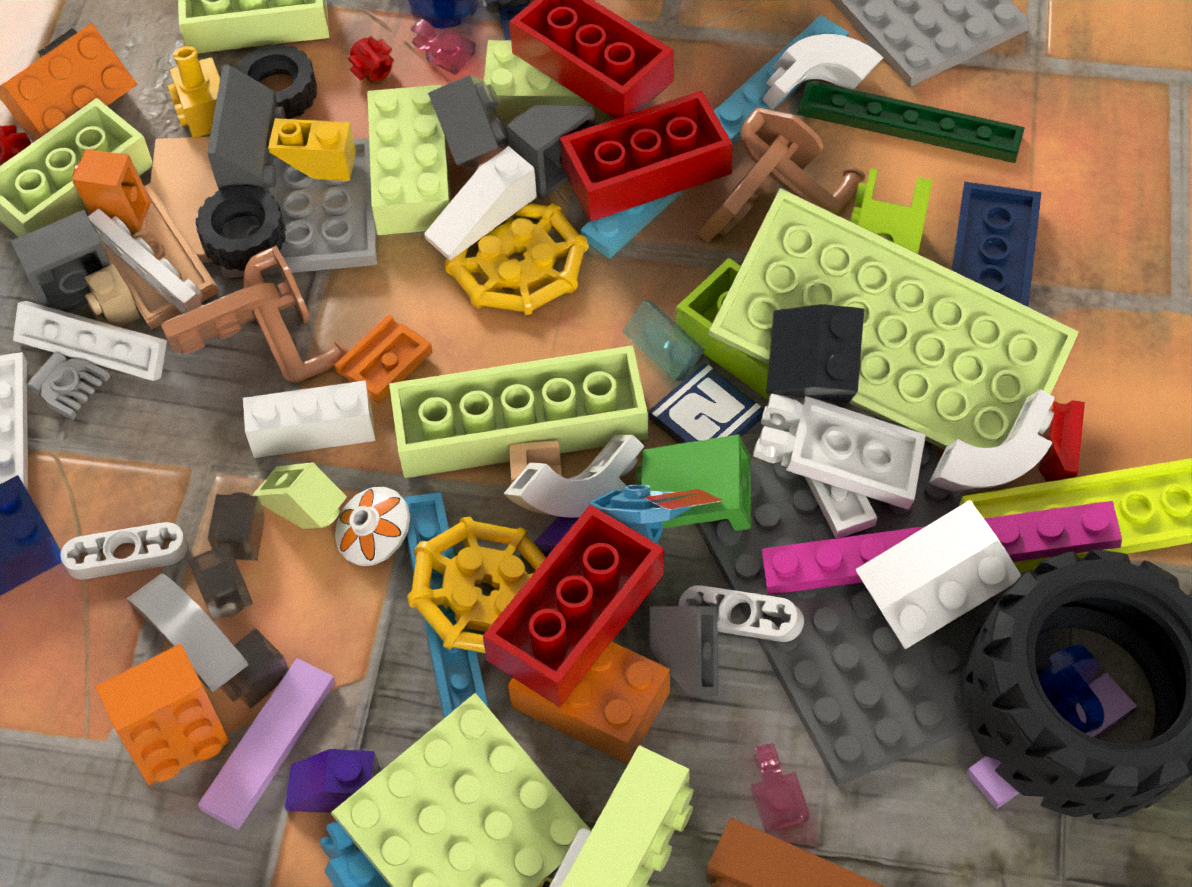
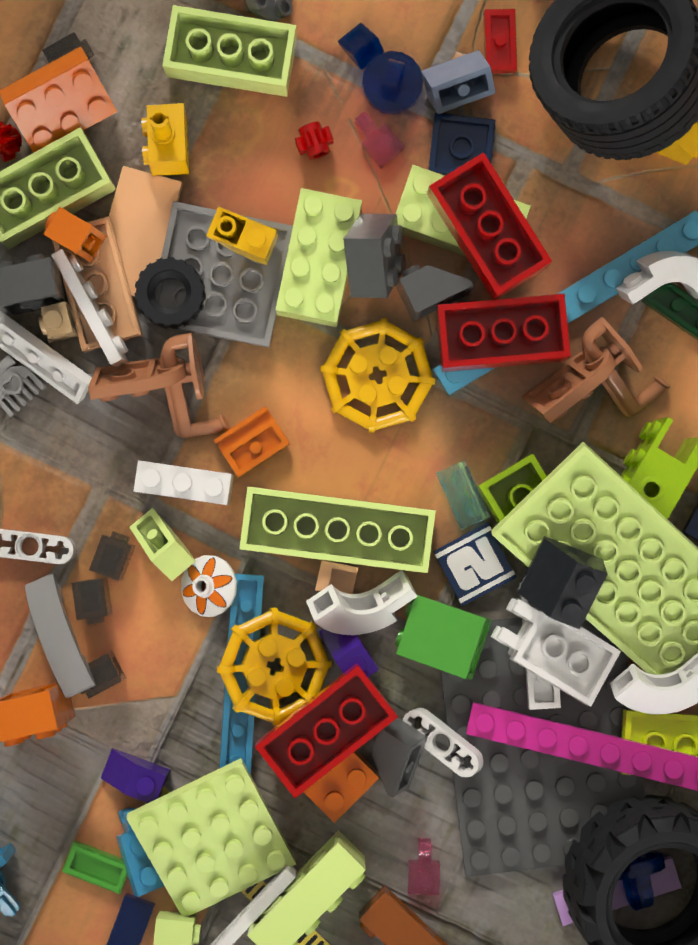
camera: 10 degrees right, 30 degrees up
lavender tile [198,658,336,830] -> none
dark grey slope [207,65,285,193] -> none
black tyre [235,44,317,119] -> none
white slope [424,146,537,261] -> none
dark azure piece [589,485,694,544] -> none
red sticker [644,489,723,510] -> none
white slope [855,500,1021,649] -> none

